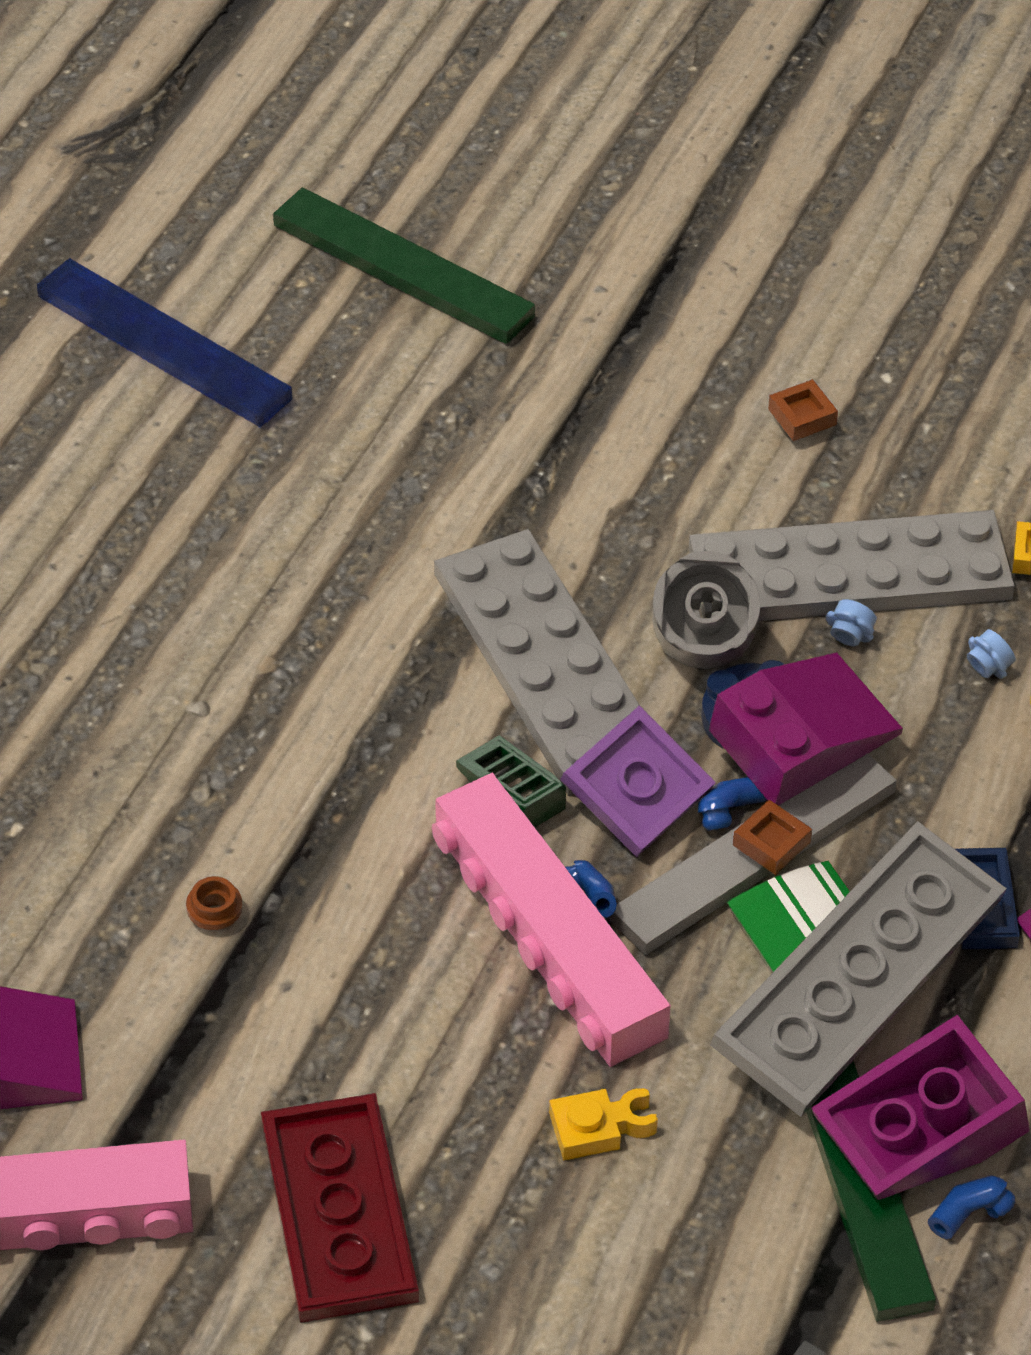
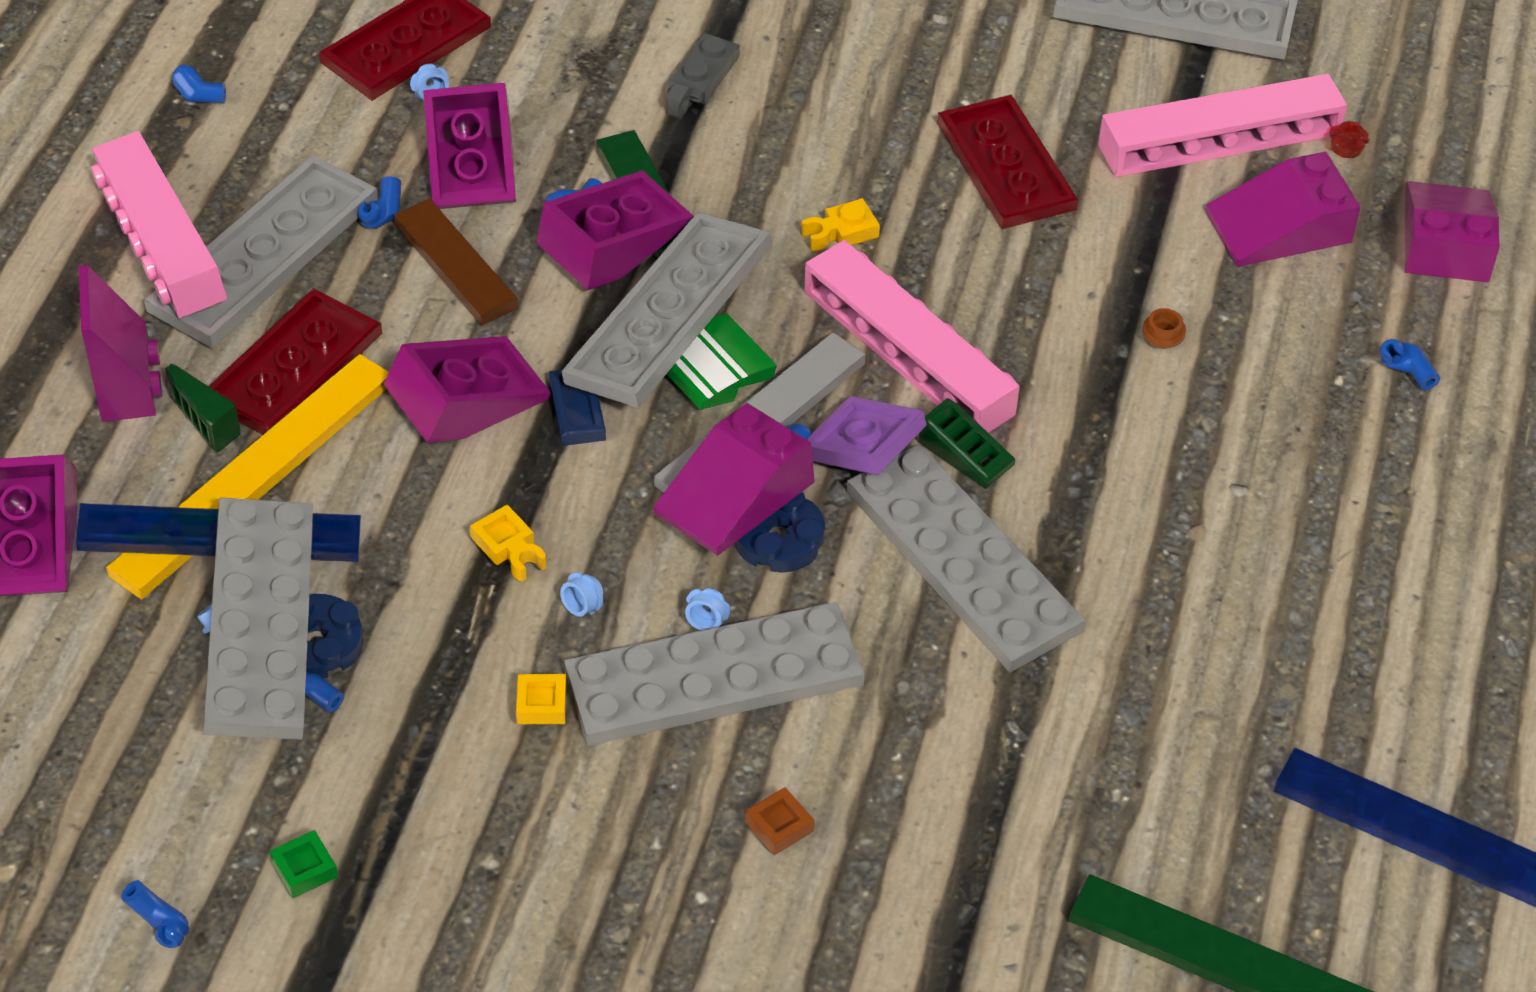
camera: 170 degrees right, 0 degrees up
blue arm [565,860,617,918] -> none
light grey brick [652,551,760,669] -> none
dark orange plate [733,800,812,875] -> none

